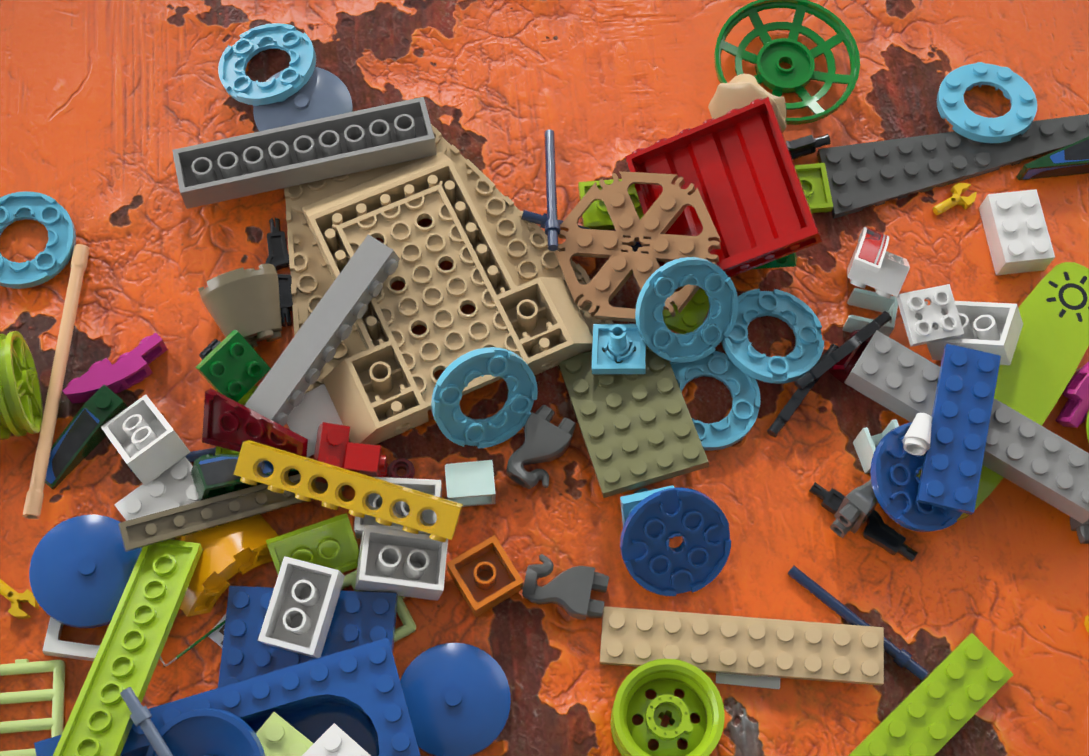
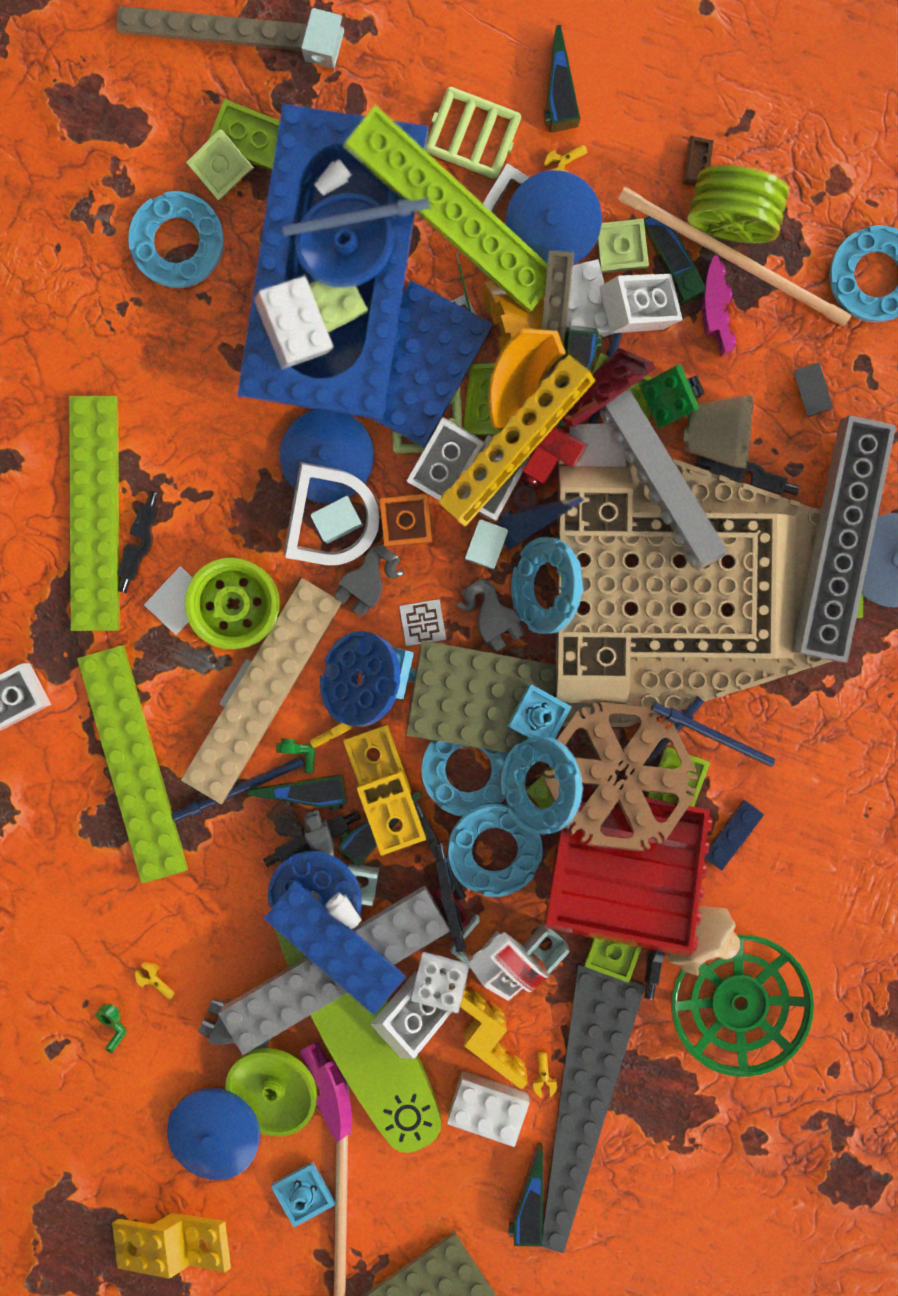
camera: 120 degrees right, 20 degrees up
white brick [258,556,345,658] -> none
medium azure plate [937,62,1037,143] -> none
none -> slope [248,774,348,811]
none -> clear smoke animal [267,800,305,839]
none -> green plate [276,738,315,773]
none -> white window [284,462,379,565]
none -> yellow bar [310,723,352,748]
none -> light aqua piece [311,496,363,543]
none -> slope [338,790,422,866]
none -> yellow bracket [343,724,426,856]
none -> white sticker [400,599,446,646]
none -> yellow bracket [449,983,528,1090]
none -> light orange panel [488,329,565,430]
none -> dark blue slope [496,497,584,550]
none -> light aqua piece [524,923,570,974]
none -> yellowish green plate [597,218,649,273]
none -> dark blue plate [704,800,764,870]
none -> dark grey hinge [793,362,833,417]

